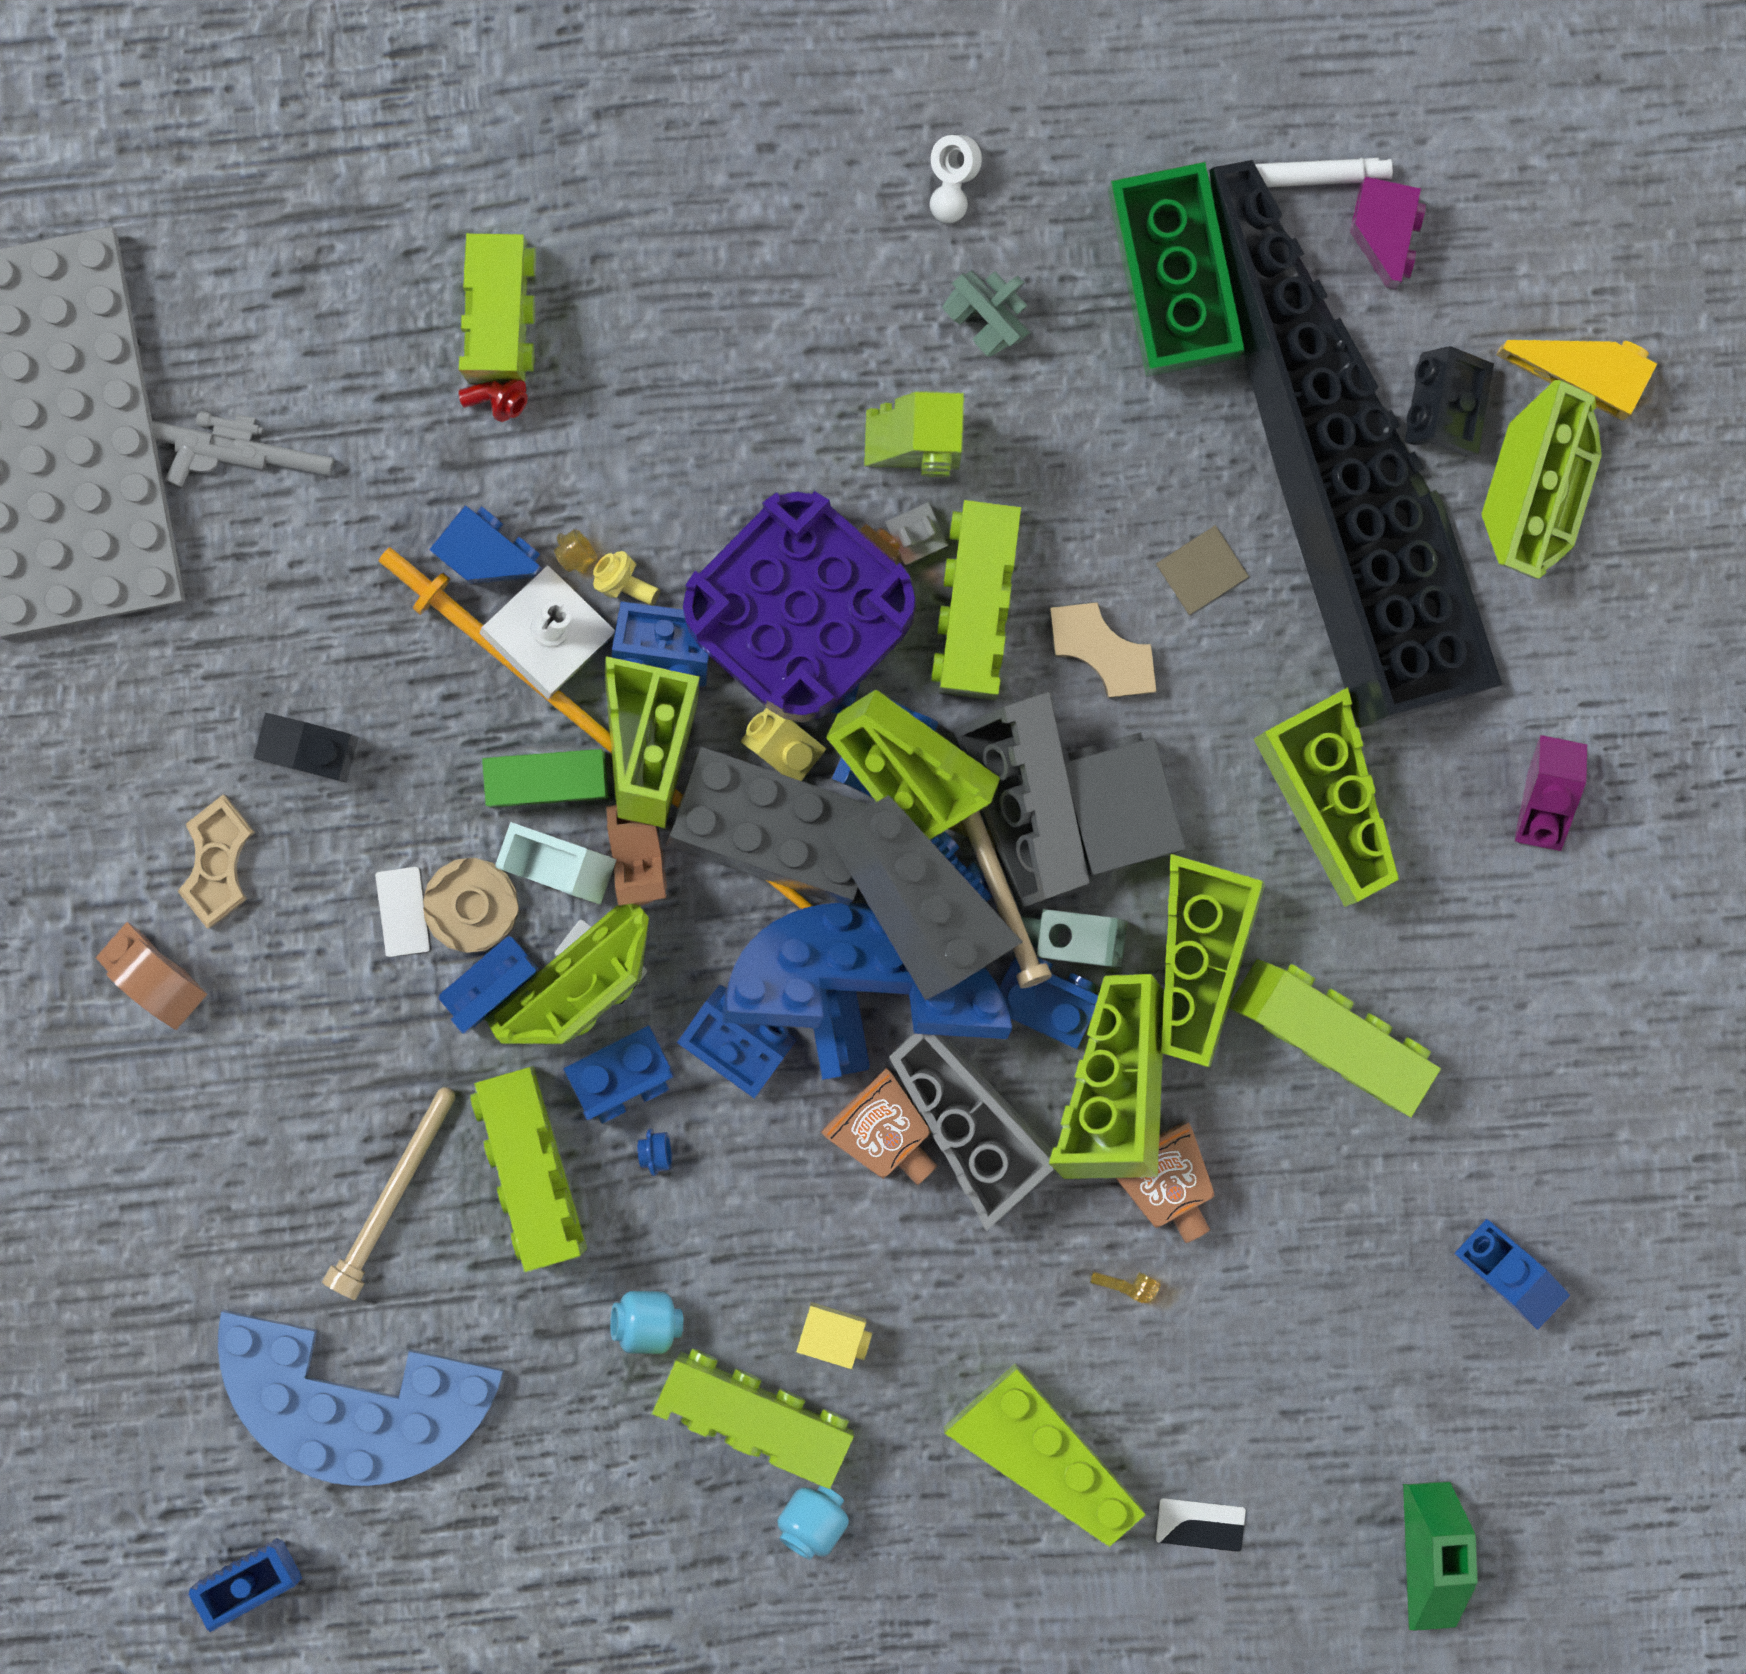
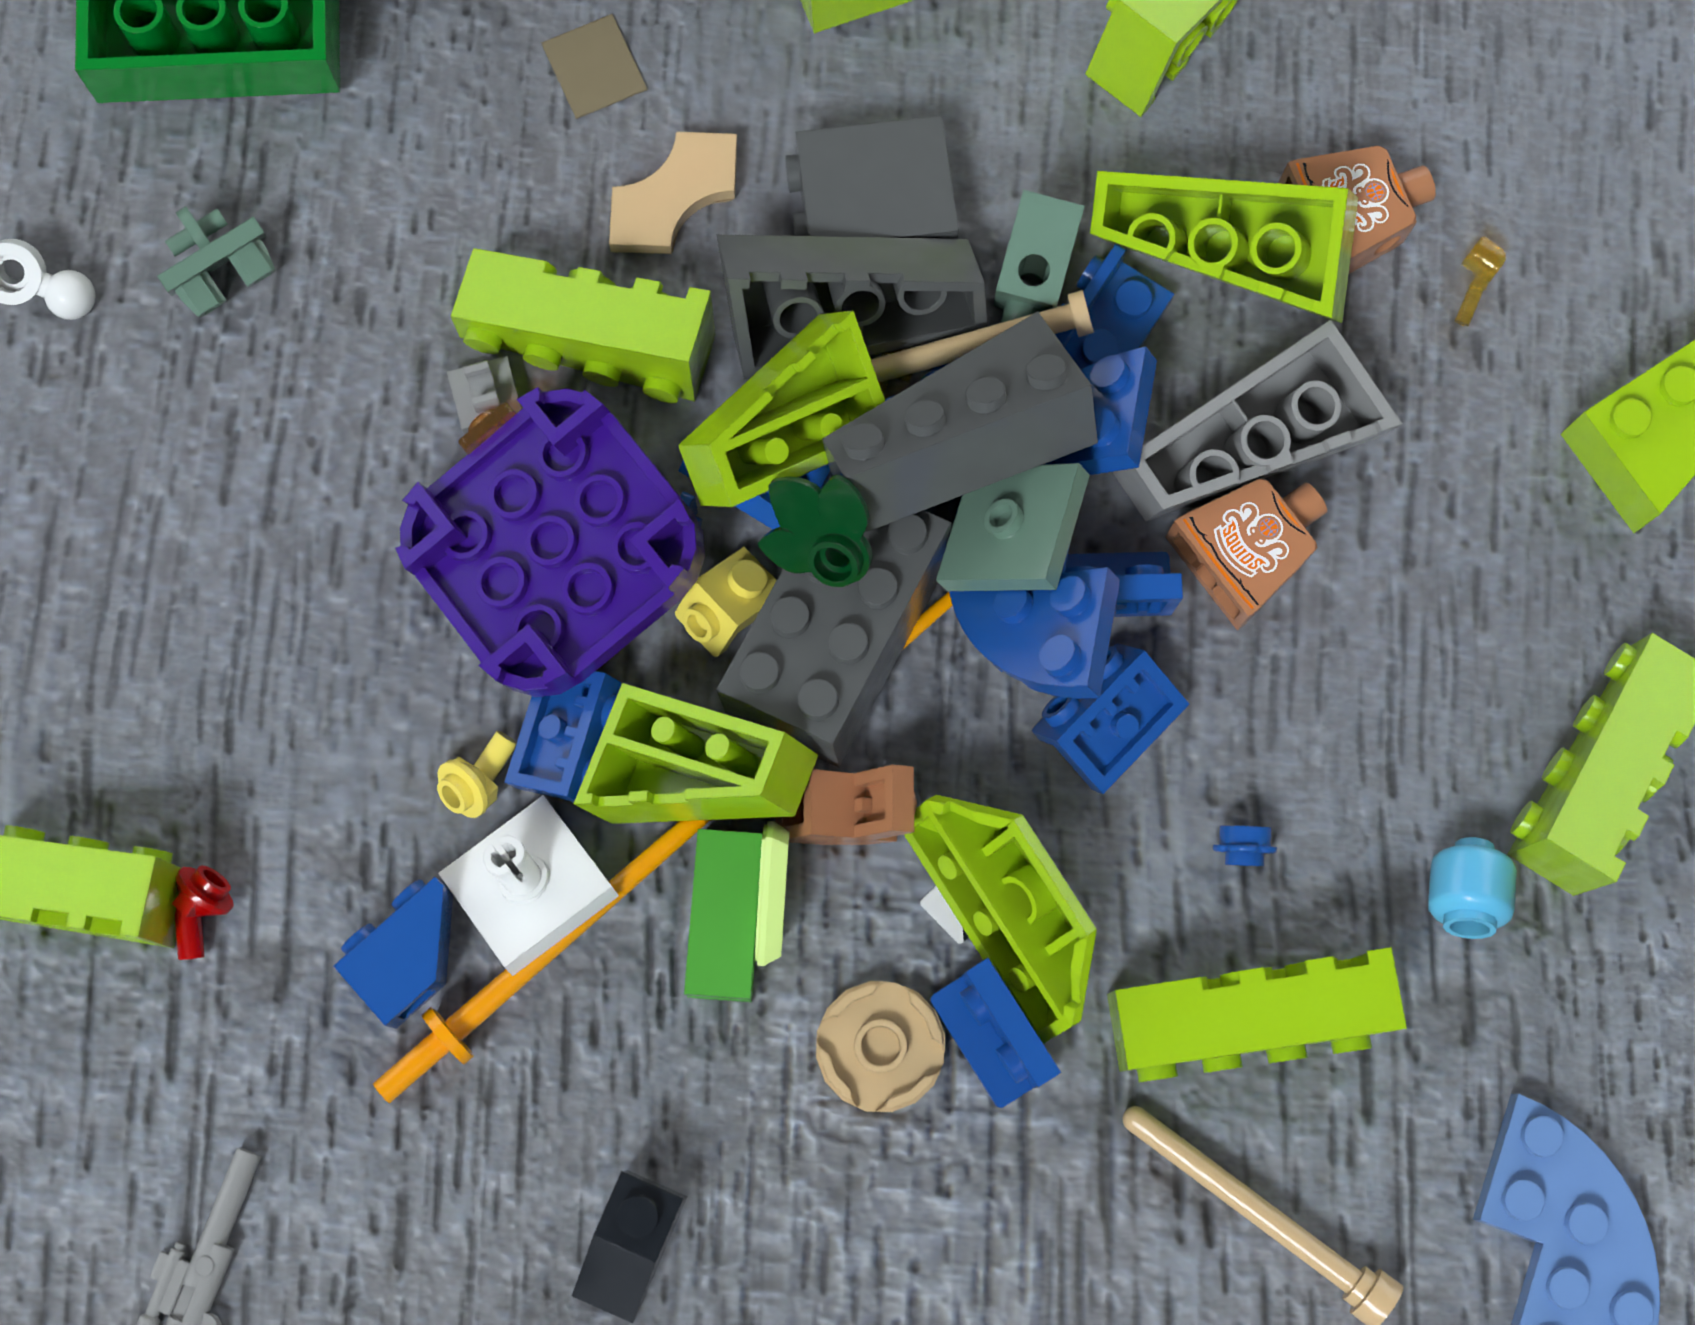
camera: 90 degrees left, 10 degrees down
white sticker [375,867,430,957] -> none
light aqua panel [496,822,617,905] -> none
clear yellow plate [554,529,597,574] -> none
blue bracket [563,1025,675,1124] -> none
light yellow brick [796,1302,872,1369] -> none
lime wedge [864,392,964,477] -> none
lime wedge [1161,854,1265,1068] -> none
none -> yellowish green tile [754,821,790,966]
none -> dark green plate [758,475,873,587]
none -> sand green plate [936,463,1090,591]

